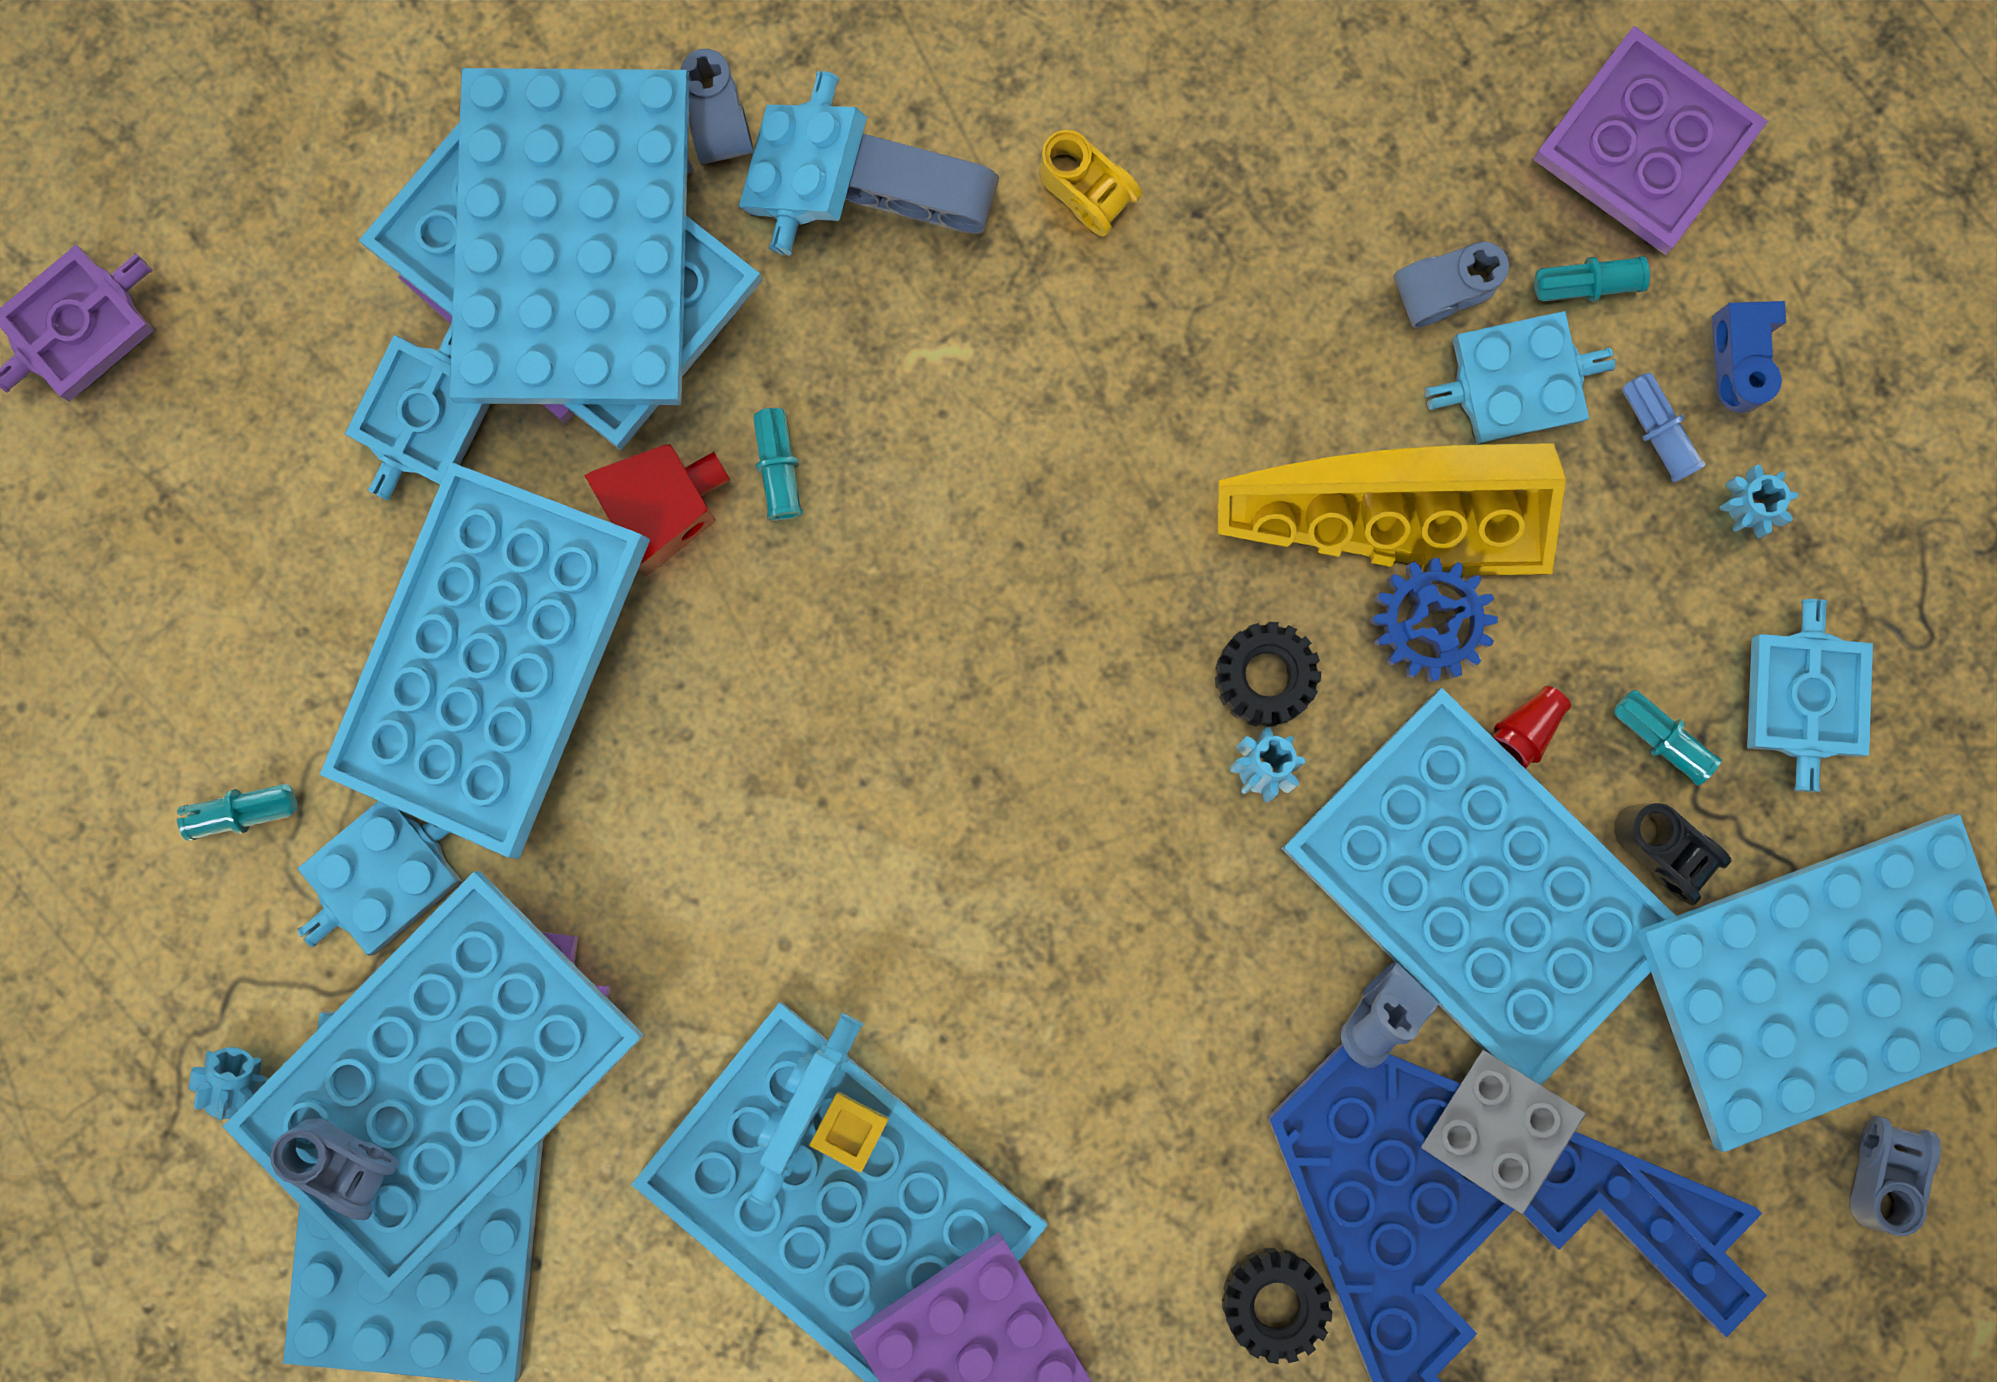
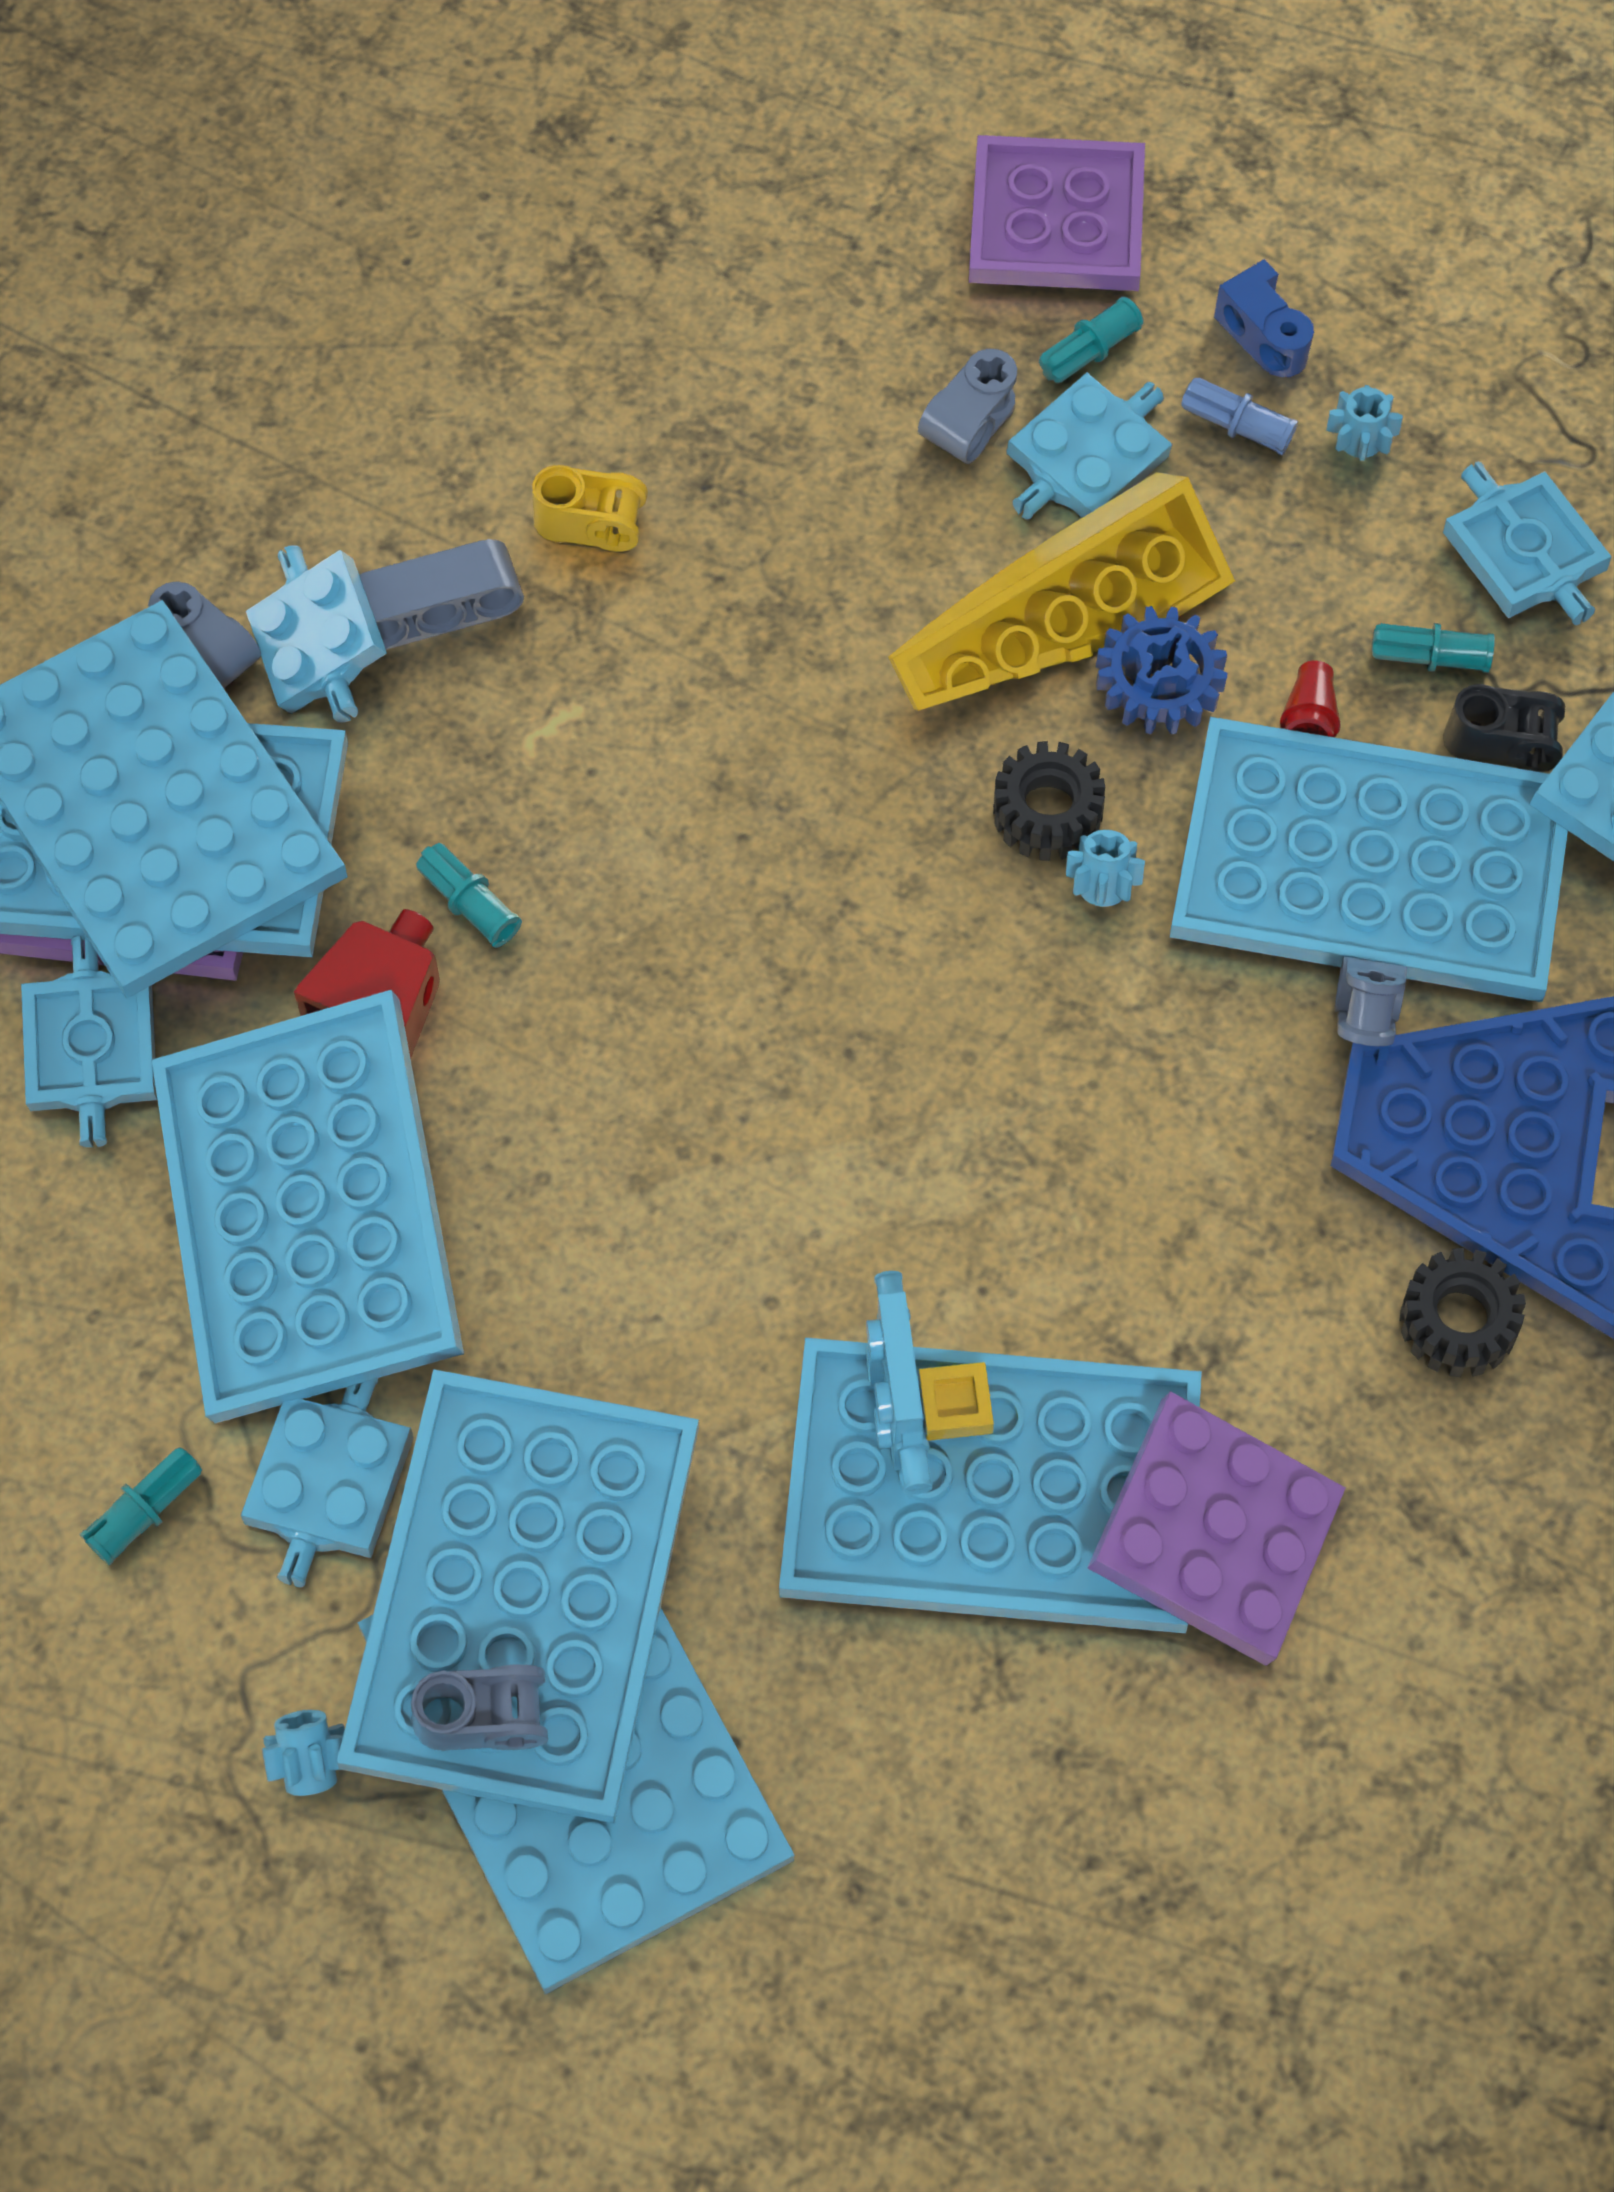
camera: 35 degrees left, 20 degrees down
light grey hinge [1421,1050,1586,1215] -> none

